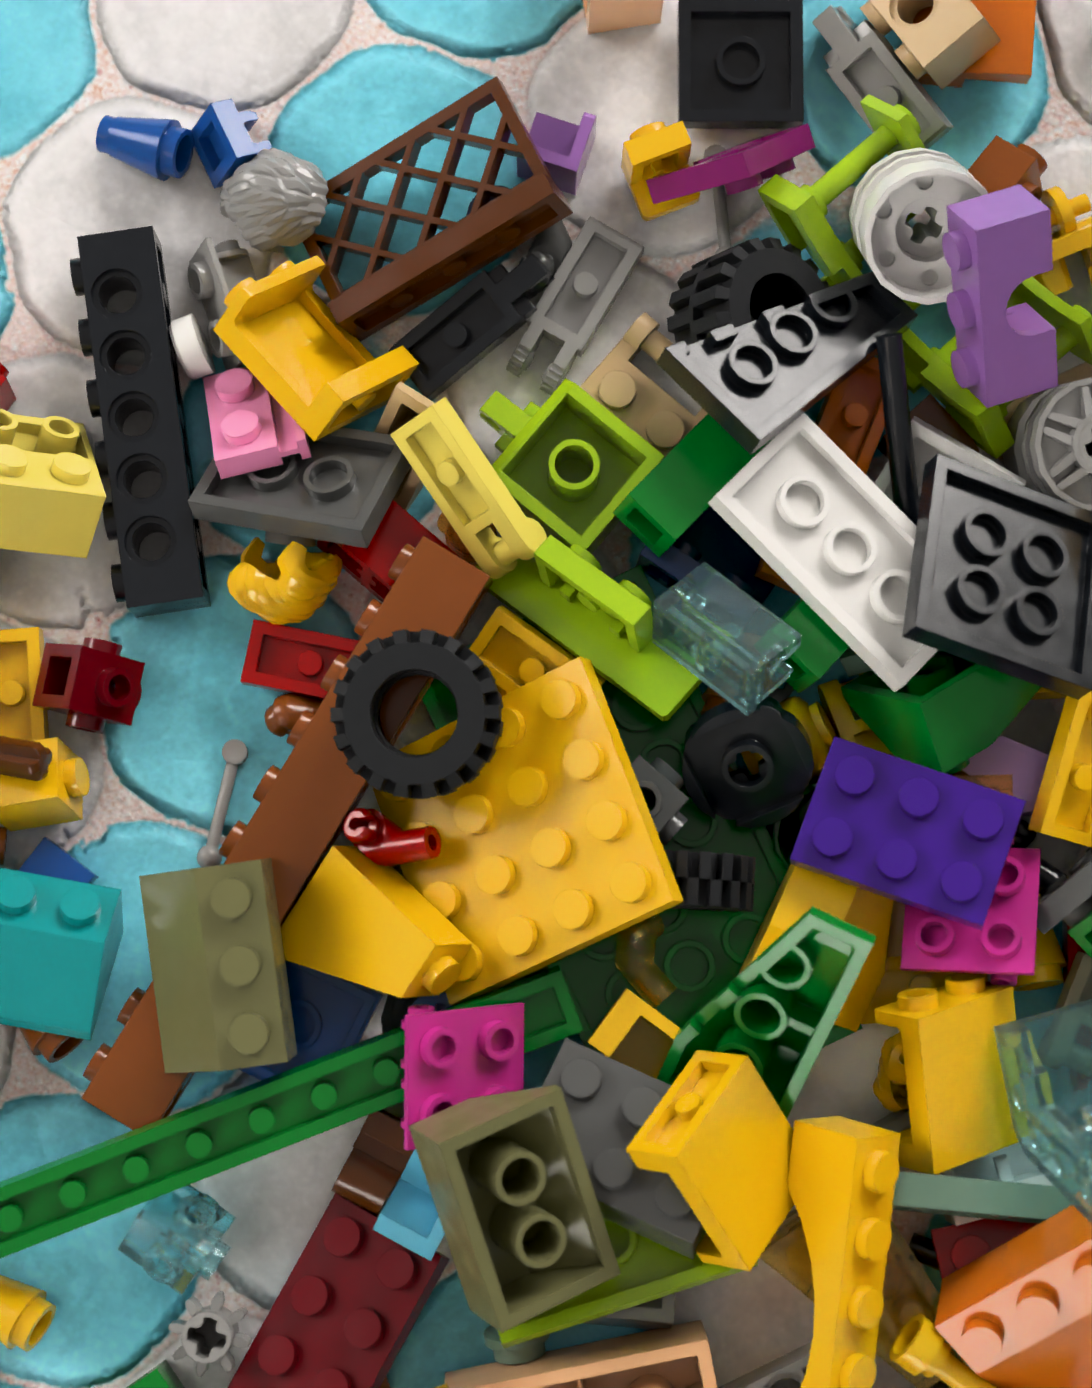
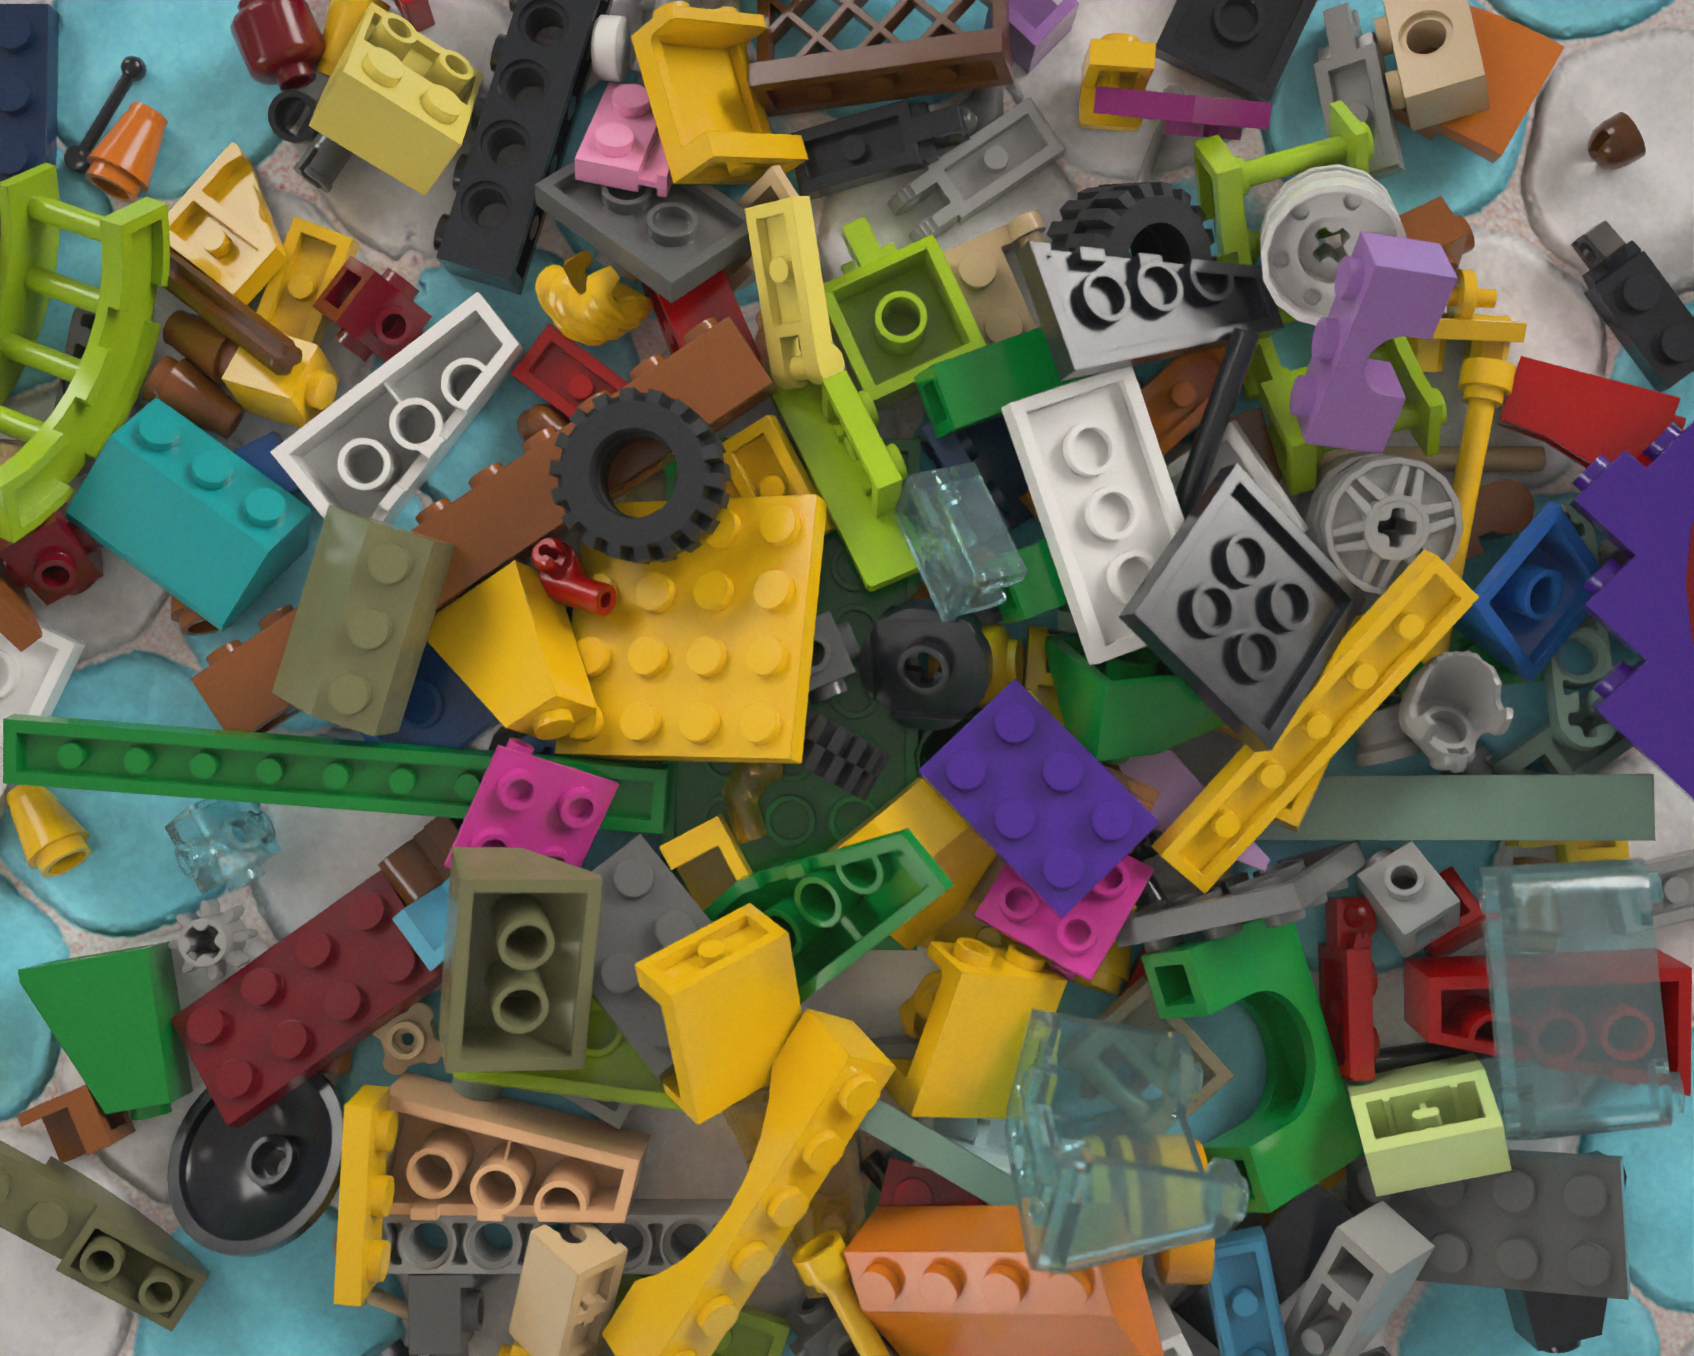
camera: 30 degrees right, 5 degrees up
light grey hinge [197,739,248,867] -> none
none -> white wedge [271,292,526,524]
none -> tan plate [373,1002,442,1075]

